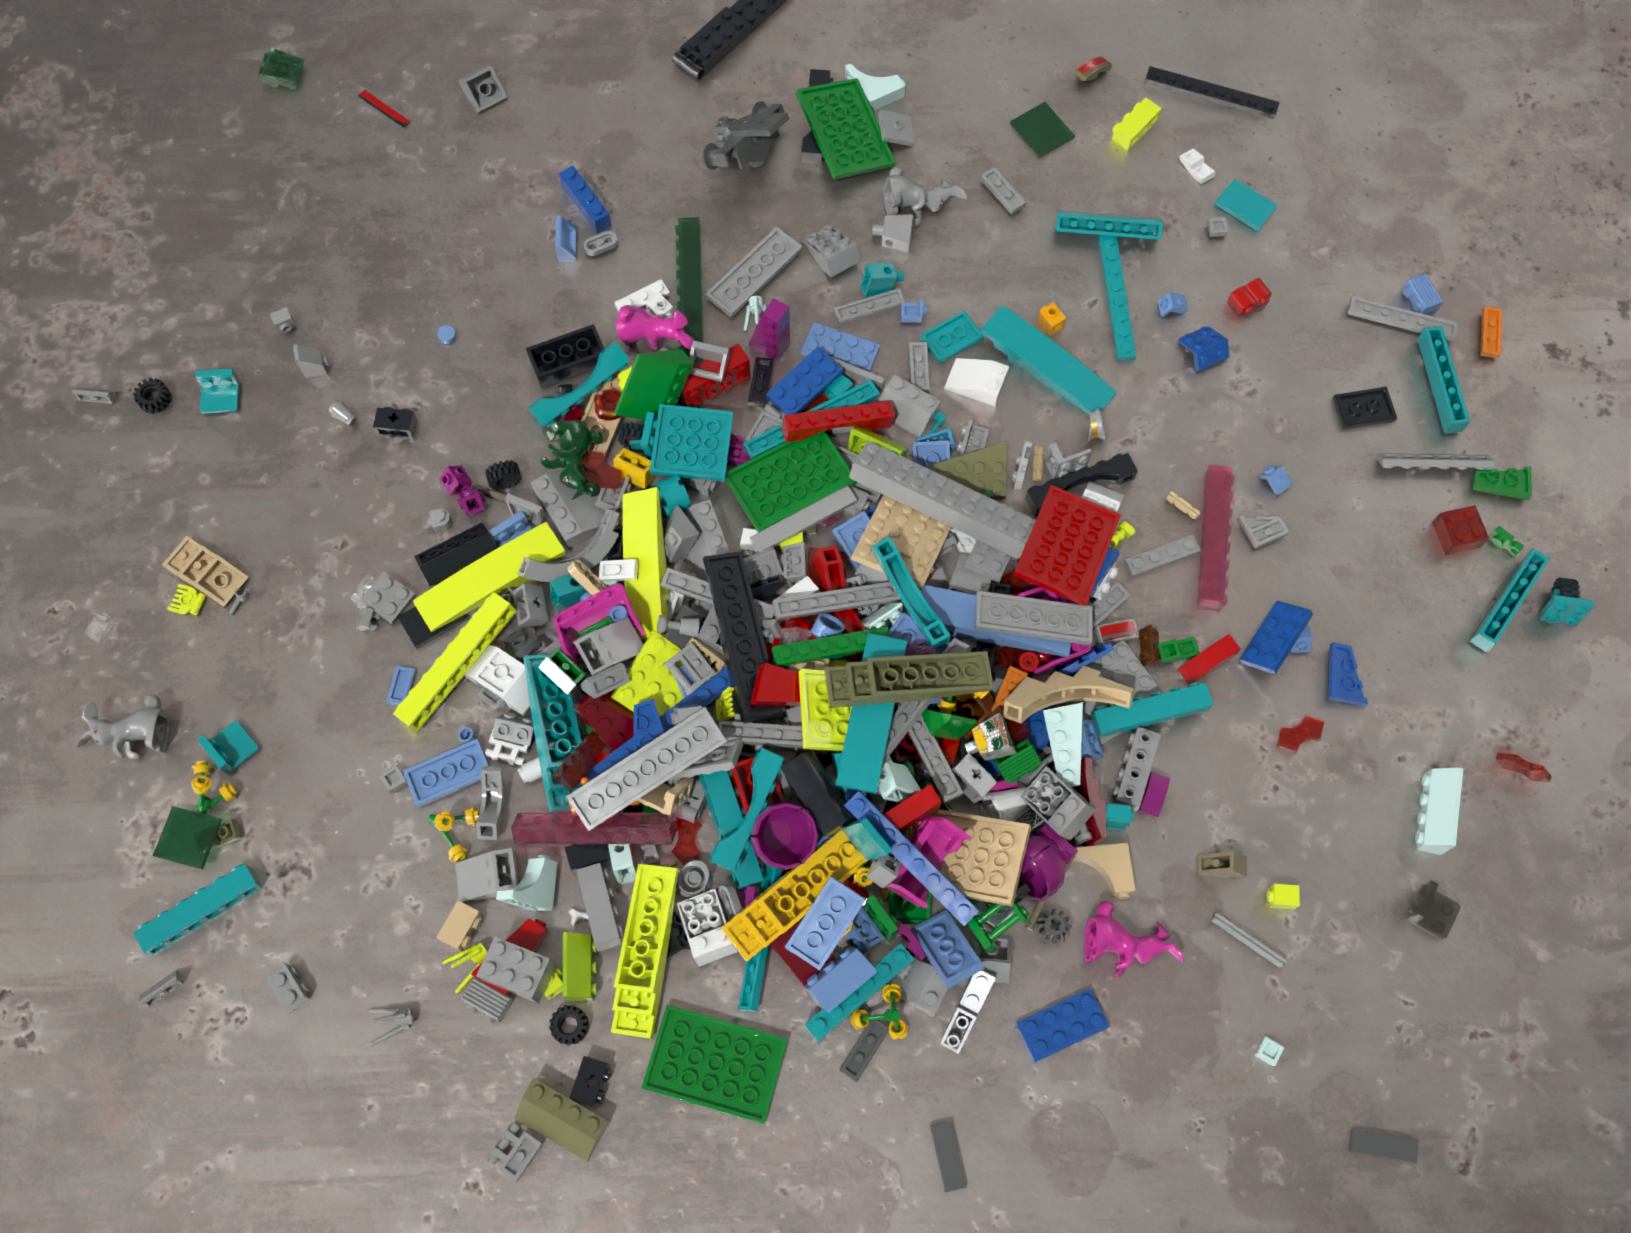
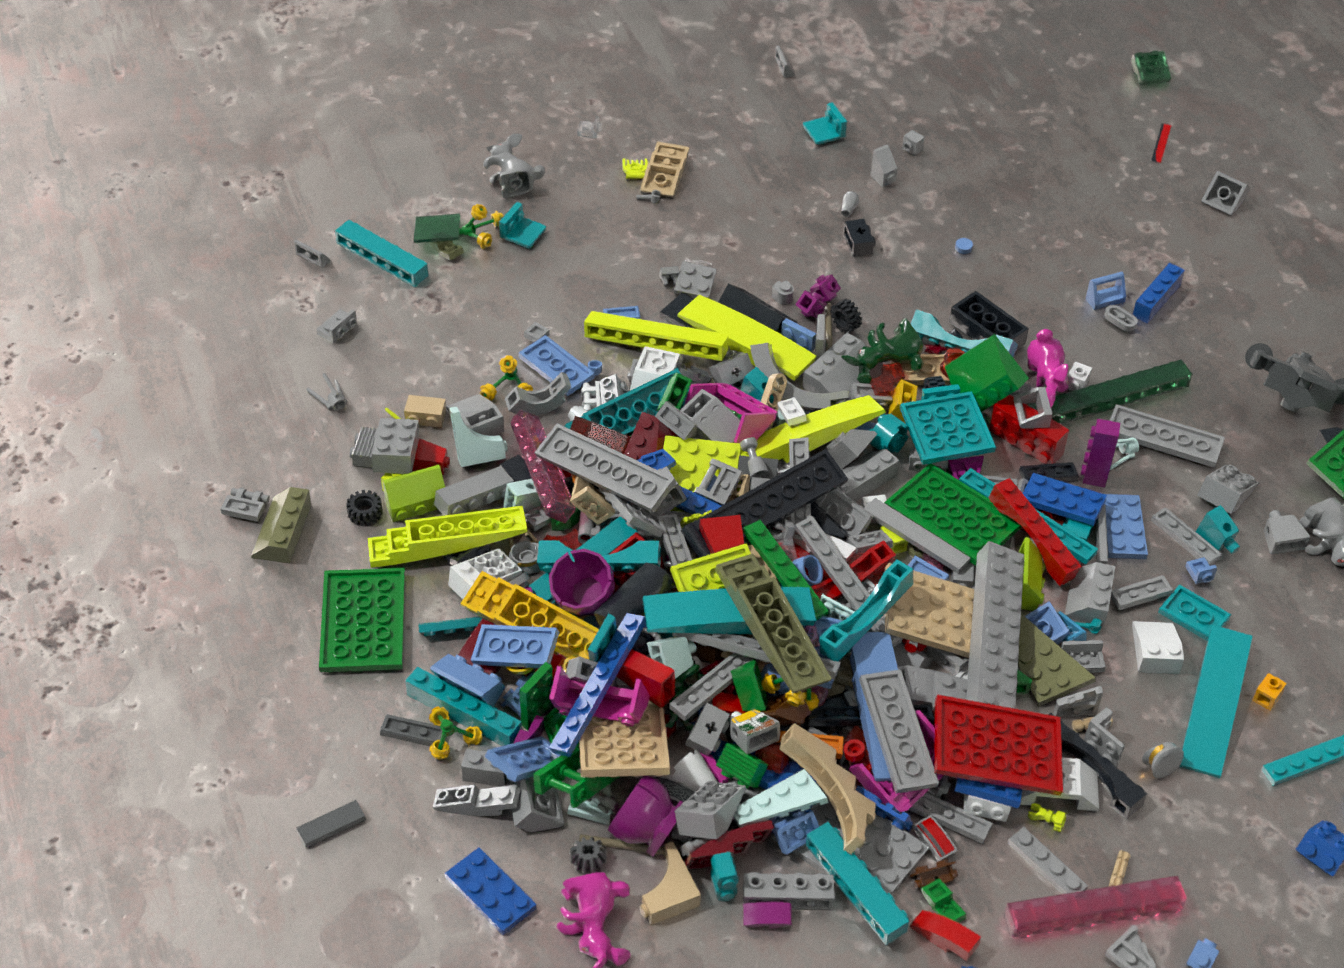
camera: 70 degrees right, 20 degrees down
black tyre [133,378,171,414] -> none
black brick [569,1056,612,1107] -> none
white plate [615,279,670,311] -> none

